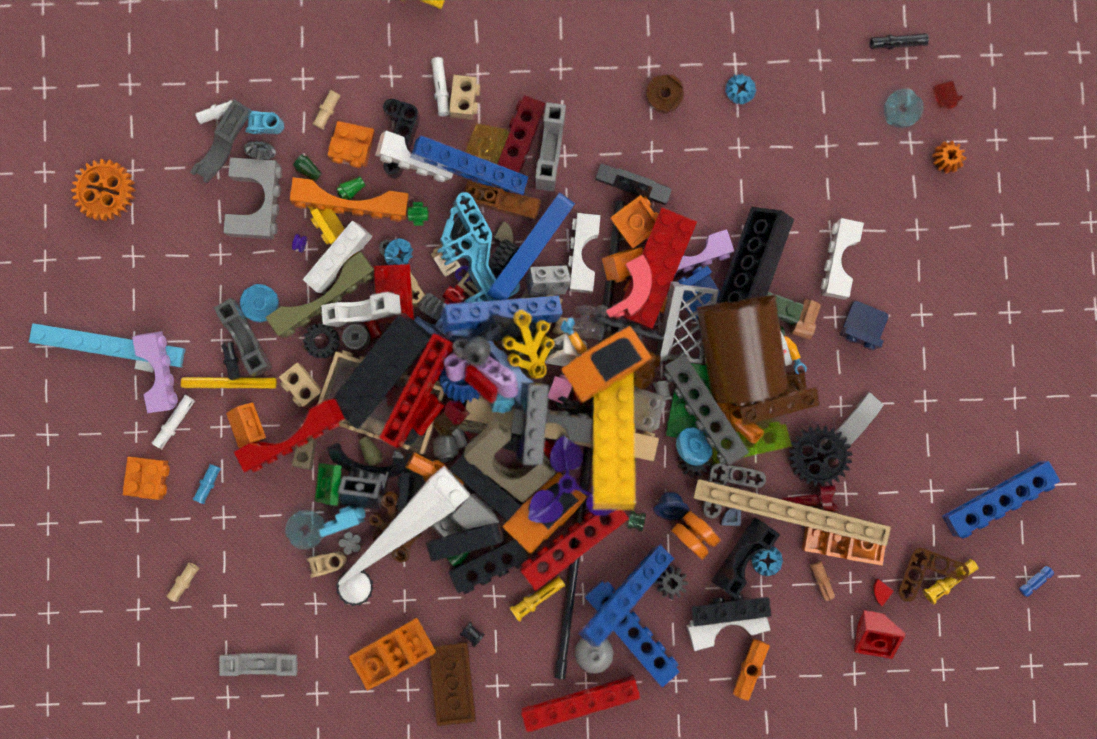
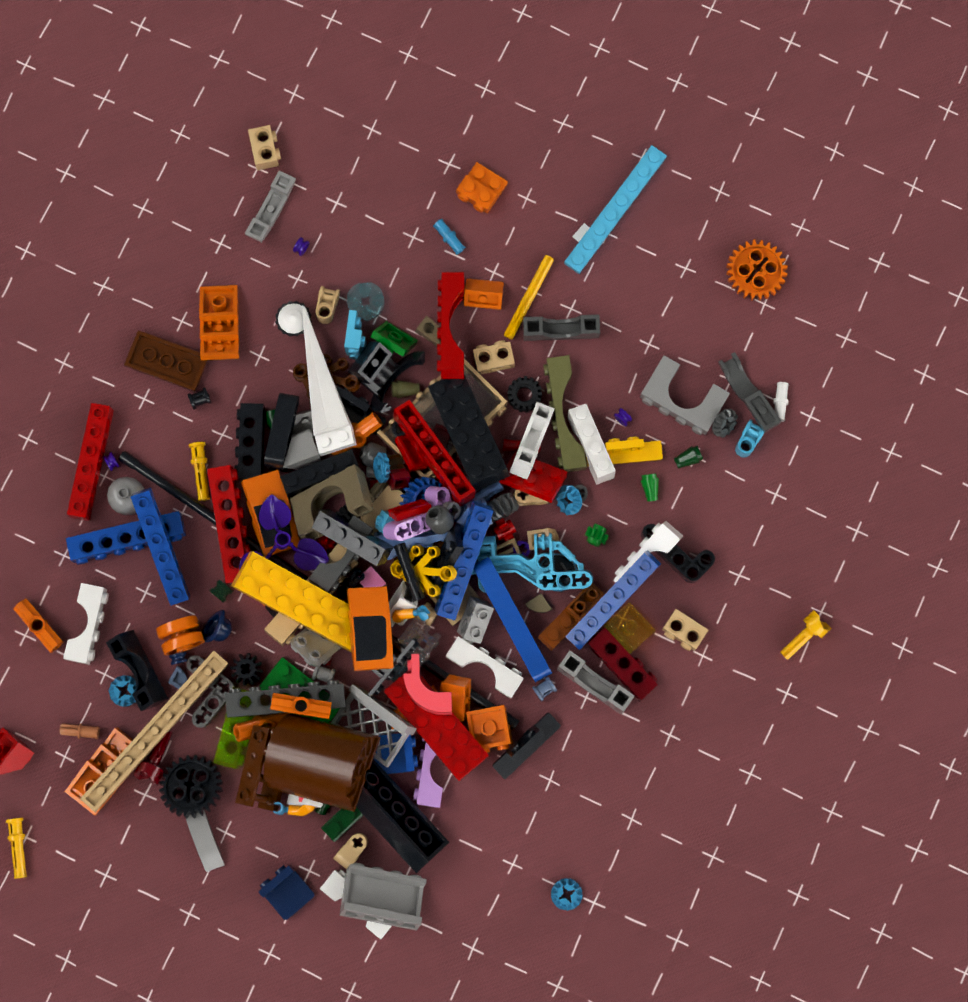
camera: 120 degrees right, 5 degrees down
lavender arch [132,331,178,413] -> none
white pin [152,395,196,450] -> none
tan pin [167,563,199,602] -> none
black axle [221,342,240,380] -> none
dark azure tile [240,284,279,322] -> none
orange arch [290,177,409,222] -> none
tan pin [312,90,340,129] -> none
orange plate [327,121,375,168] -> none
light grey plant [339,532,361,555] -> none
dark grey wheel [342,324,371,351] -> none
white pin [431,57,450,116] -> none
black tyre [488,239,520,275] -> none
reddish brown plate [634,351,661,390] -> none
reddish brown plate [646,74,684,114] -> none
dark grey gear [655,566,688,600] -> none
dark azure tile [676,427,713,466] -> none
black bracket [691,594,772,627] -> none
nougat piece [791,299,821,340] -> none
red tile [873,579,894,607] -> none
reddish brown beam [899,548,969,602] -> none
blue brick [942,461,1061,539] -> none
none -> dark purple bush [103,452,120,471]
none -> dark blue bush [169,652,188,665]
none -> tan brick [248,125,281,171]
none -> orange piece [270,693,332,719]
none -> dark purple bush [293,237,310,256]
none -> tan piece [333,833,368,869]
none -> light grey panel [339,863,427,931]
none -> dark azure gear [373,452,390,483]
none -> black pin [393,542,425,602]
none -> sand blue bush [532,676,557,702]

